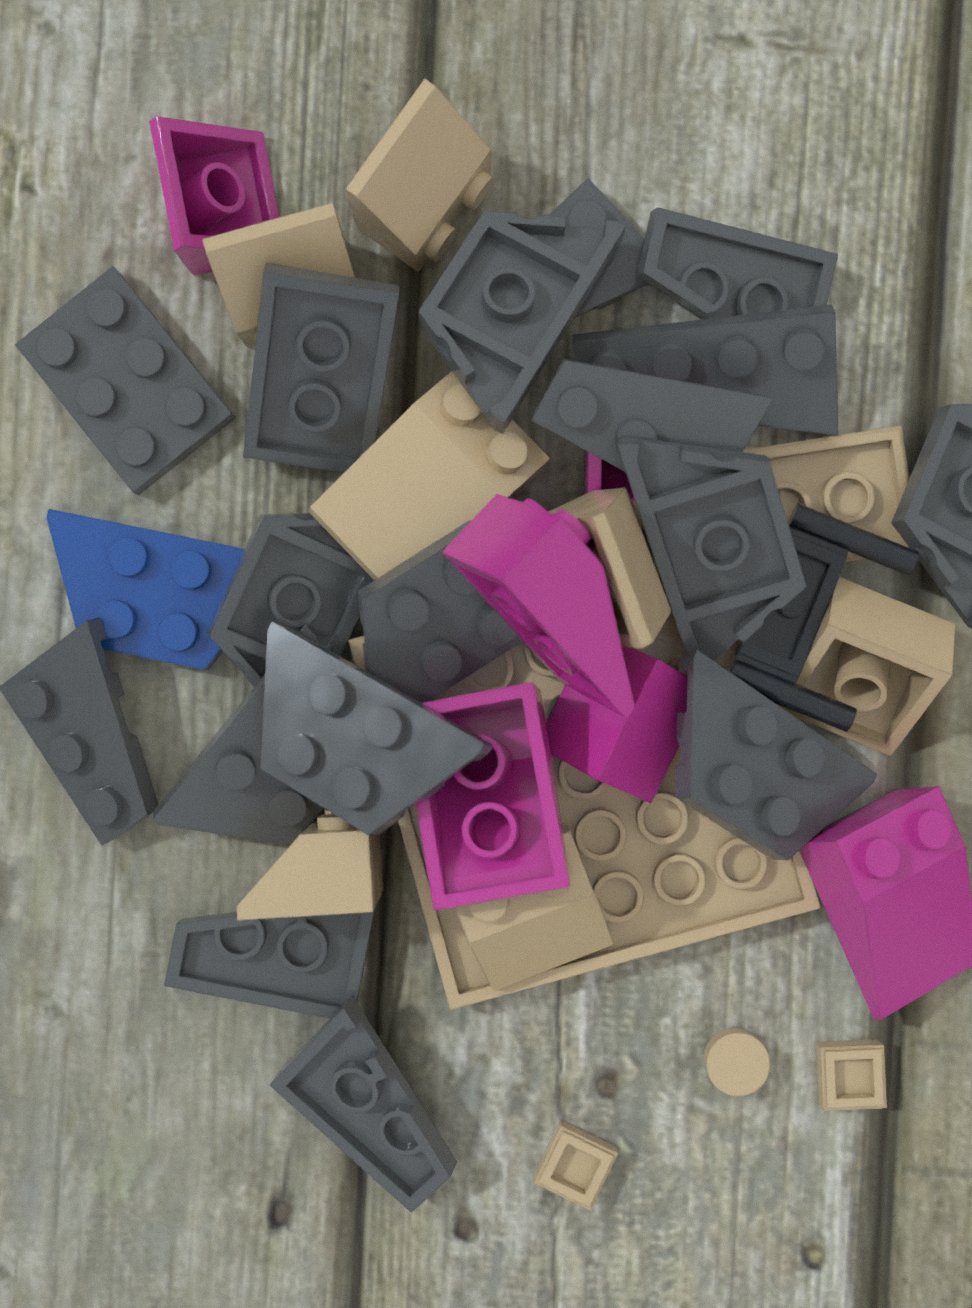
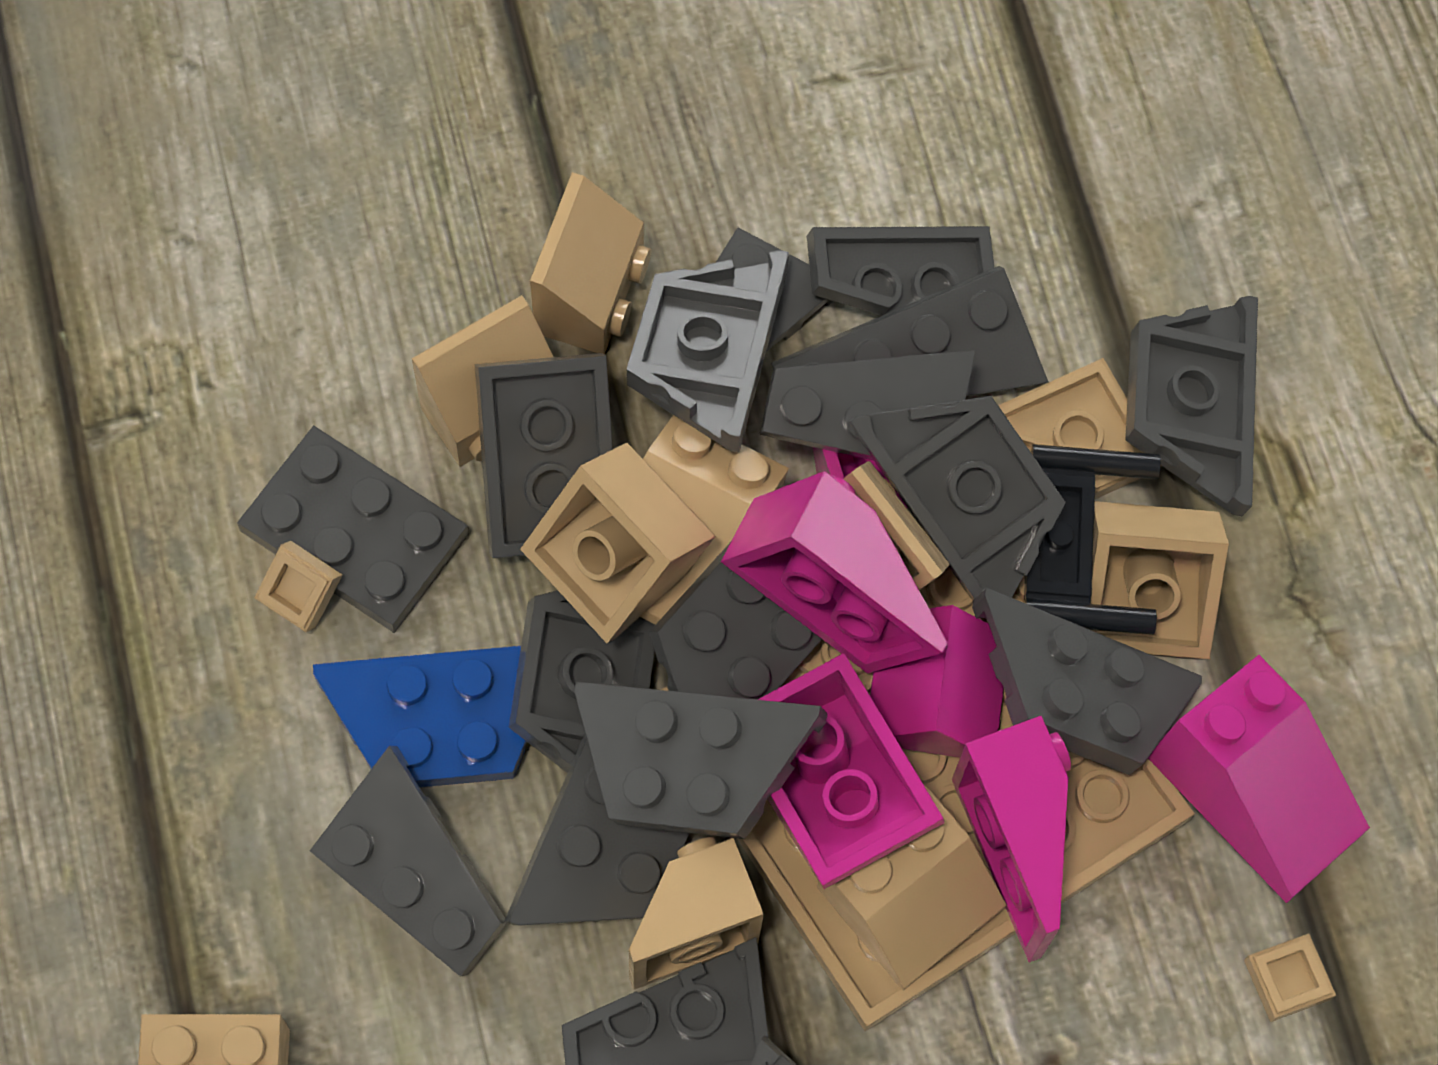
camera: 20 degrees left, 20 degrees down
dark pink slope [149,116,280,276] -> none
tan tile [703,1027,770,1096] -> none
none -> tan tile [254,541,343,632]
none -> tan slope [520,443,716,643]
none -> dark pink slope [952,716,1071,963]

